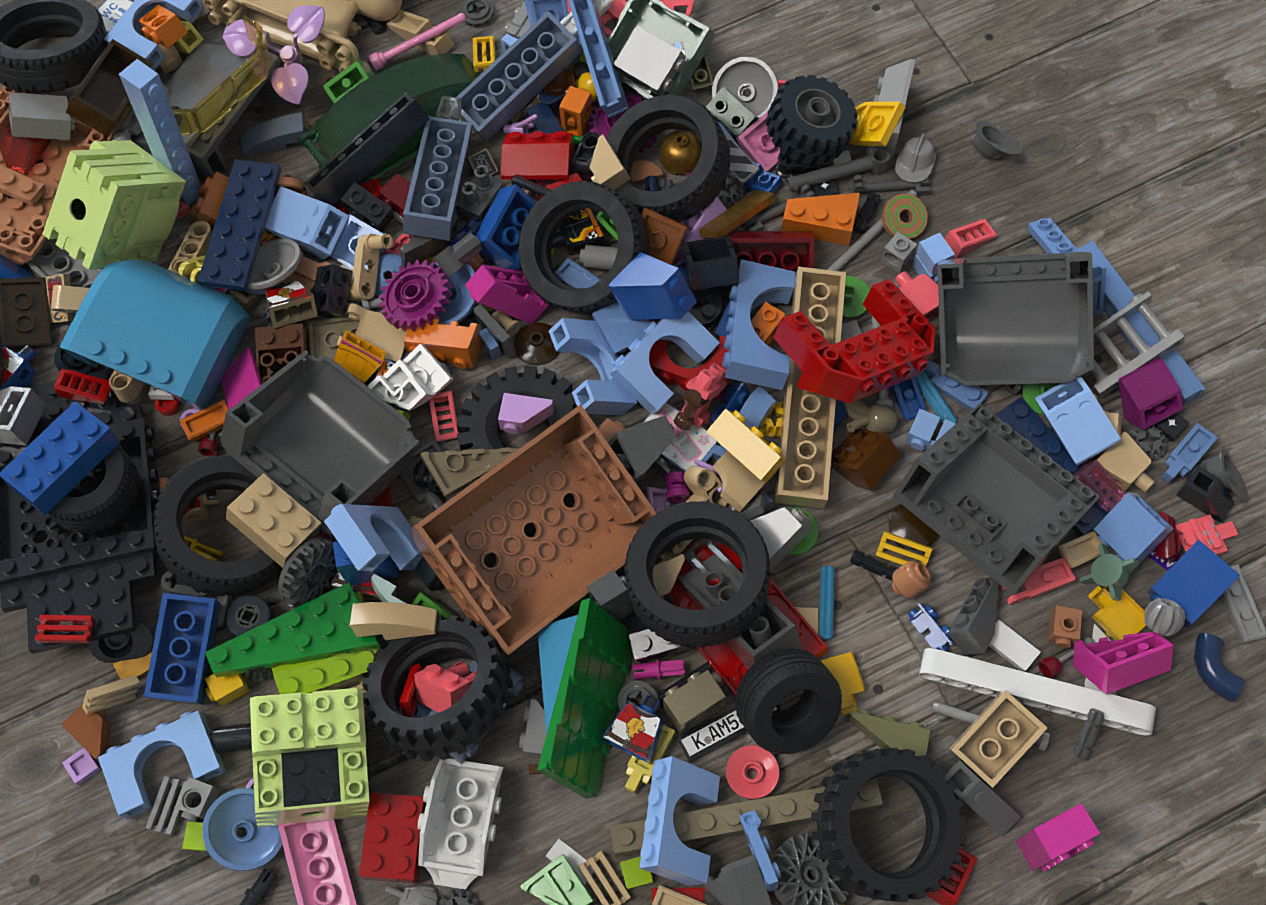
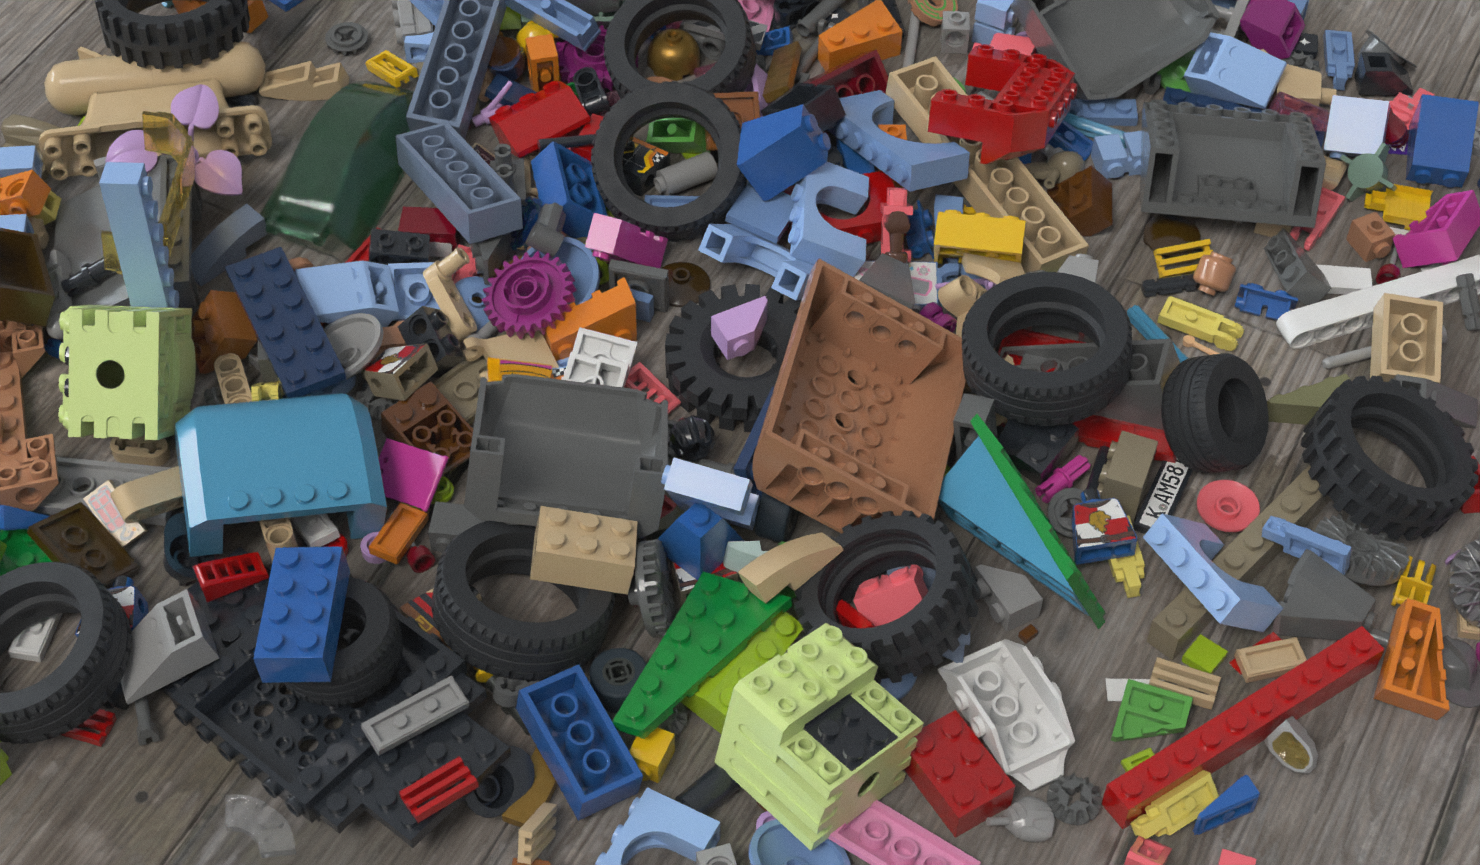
camera: 40 degrees left, 15 degrees down
black brick [304,92,430,206] -> none
bright green brick [323,60,378,105] -> none
bright pink piece [369,13,466,71] -> none
dark tan wing [420,447,519,497] -> none
clear slope [435,96,461,121] -> none
tan slope [590,135,631,190] -> none
light grey piece [1144,598,1185,636] -> none
none -> light grey tile [361,675,469,756]
none -> light yellow hinge [1157,296,1244,351]
none -> light nougat hinge [1183,335,1220,355]

